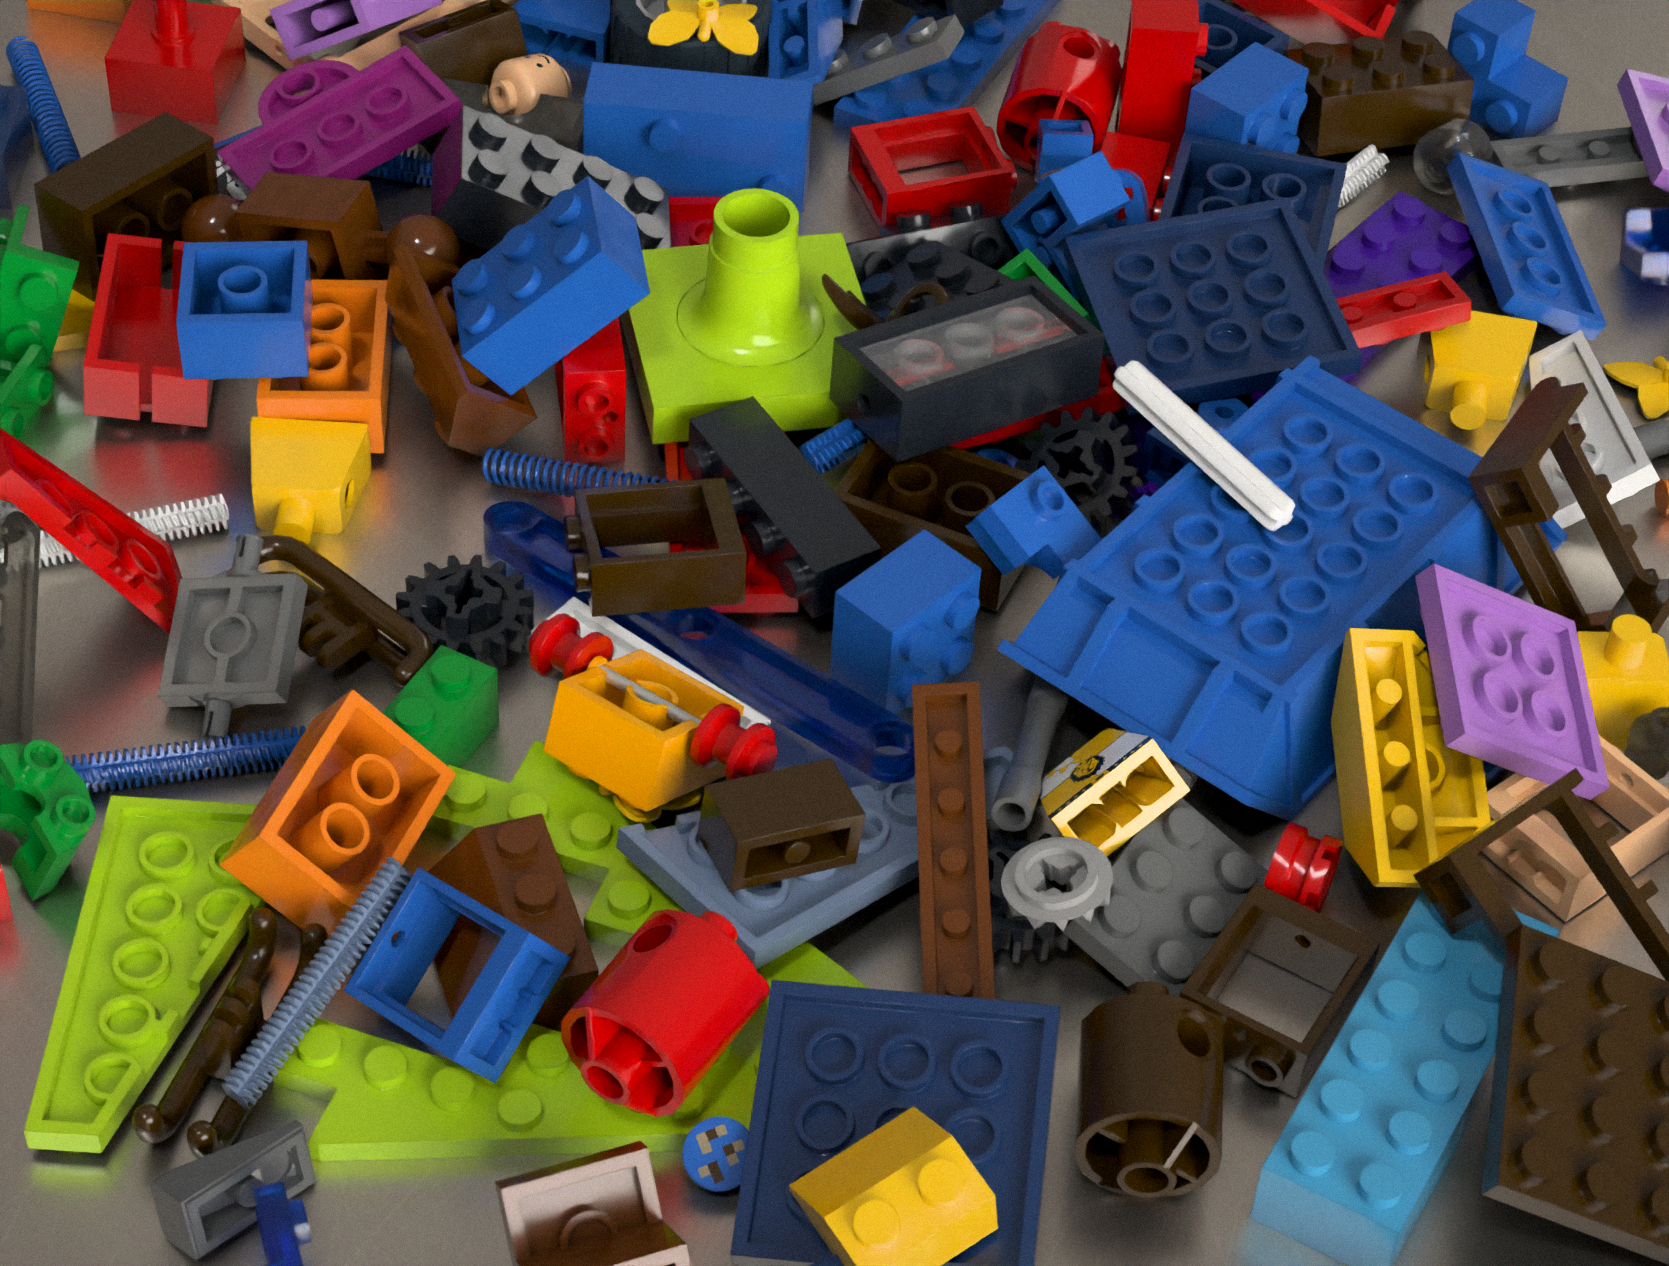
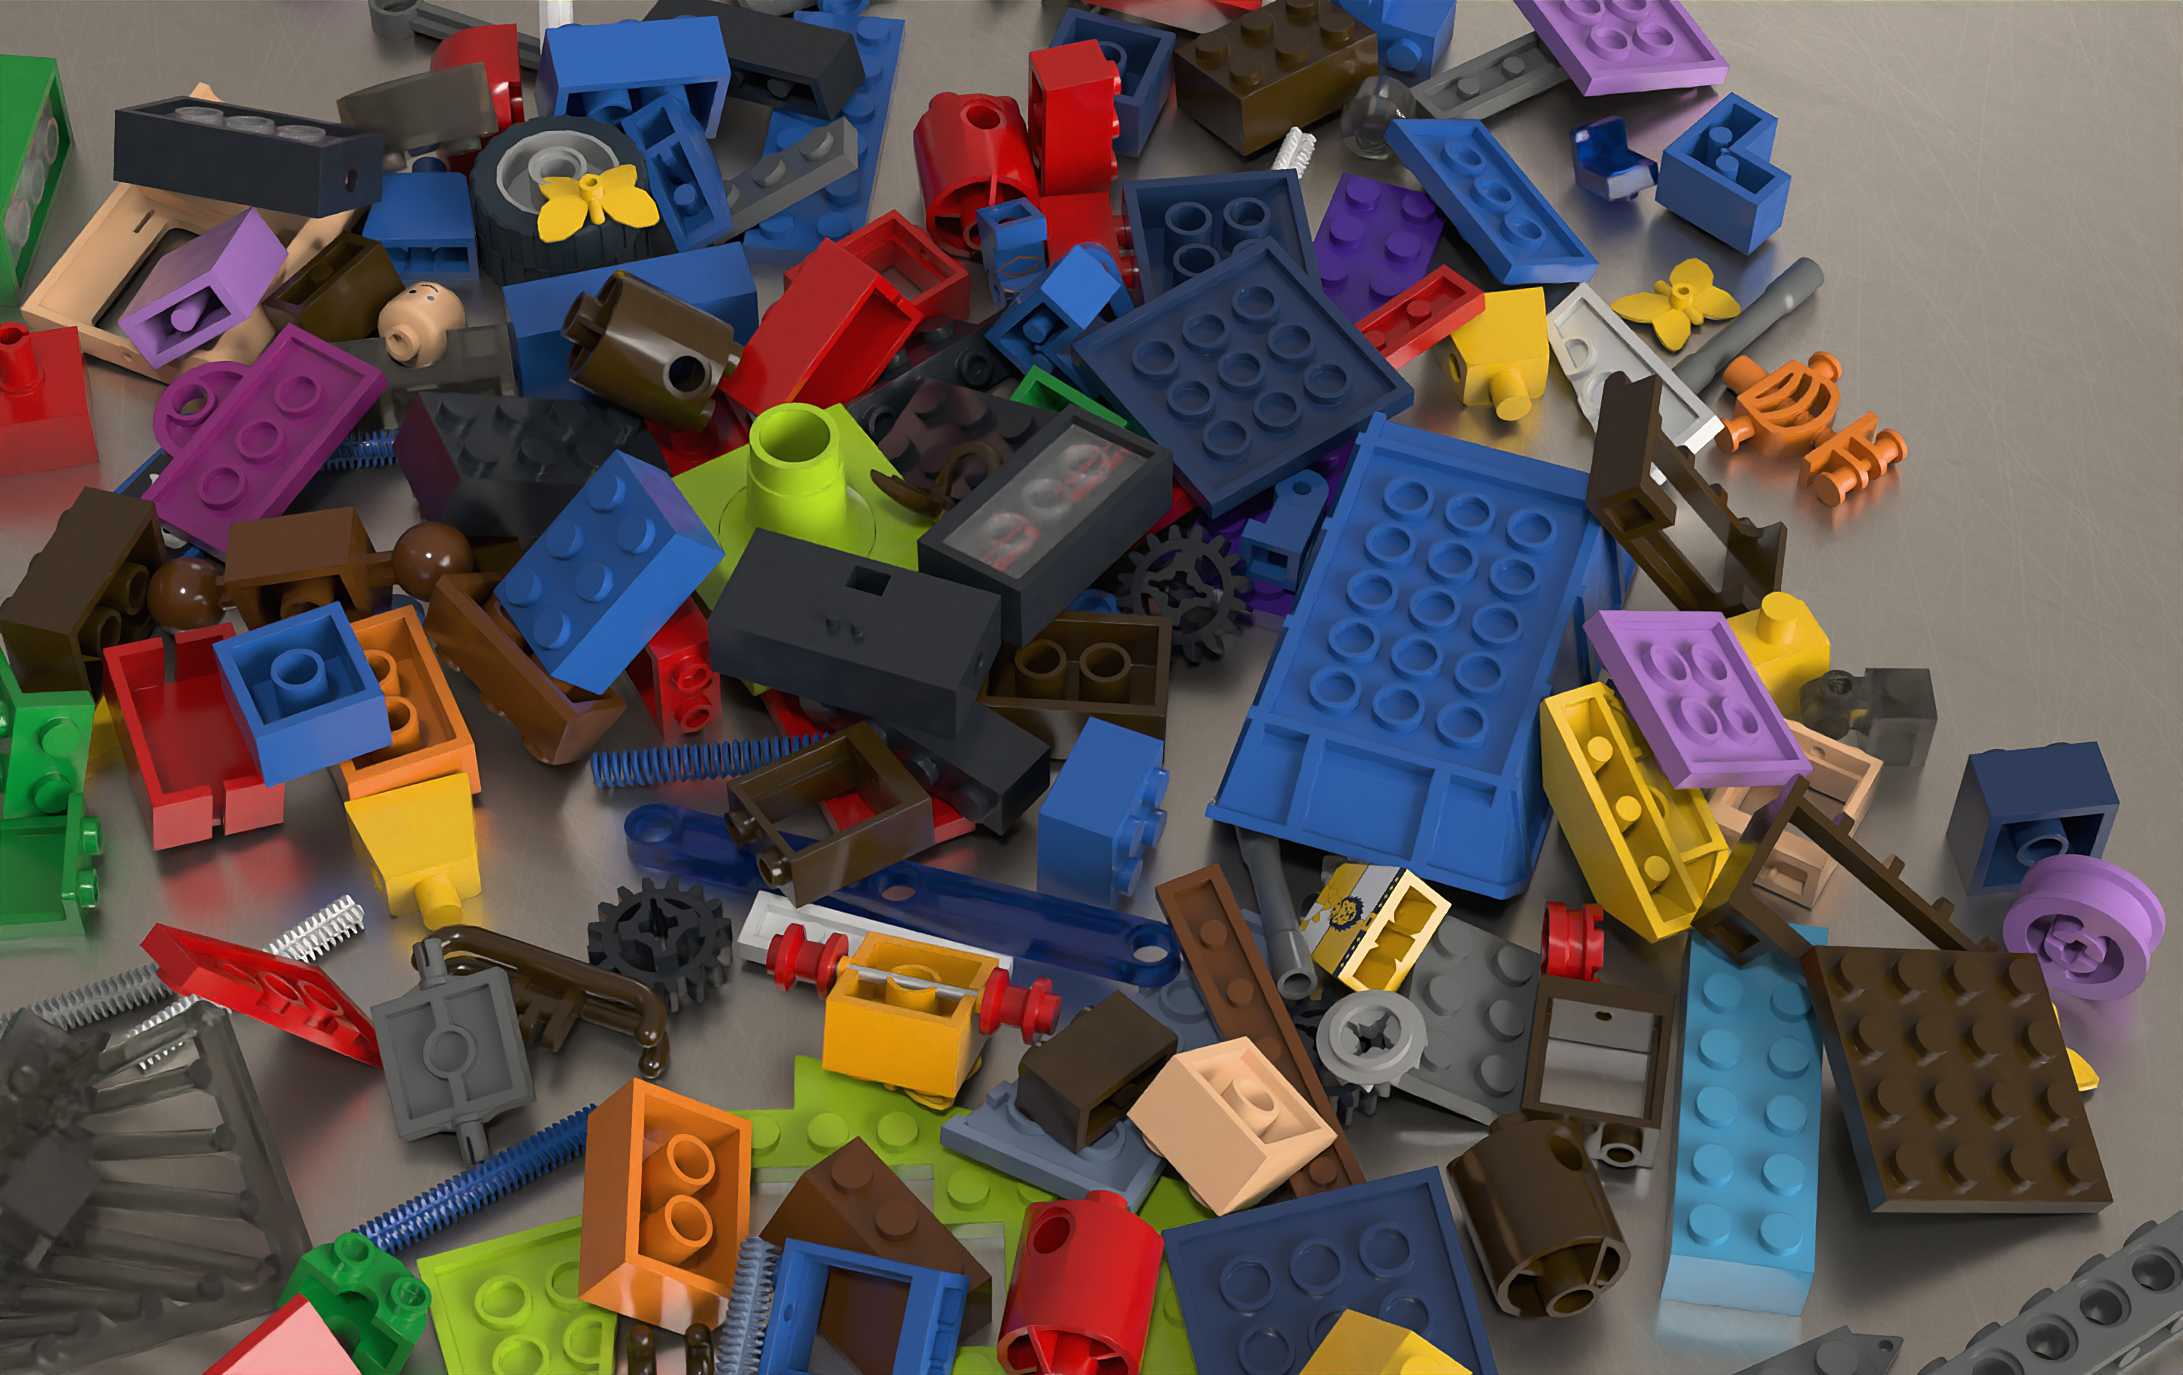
camera: 20 degrees left, 5 degrees up
green brick [382,645,499,768] -> none
blue brick [965,465,1102,580] -> none
white axle [1113,360,1295,531] -> none
blue brick [1184,41,1309,154] -> none
none -> dark brown cylinder [560,269,744,434]
none -> black brick [707,527,1001,741]
none -> red piece [717,237,924,417]
none -> light nougat slope [1127,1036,1338,1216]

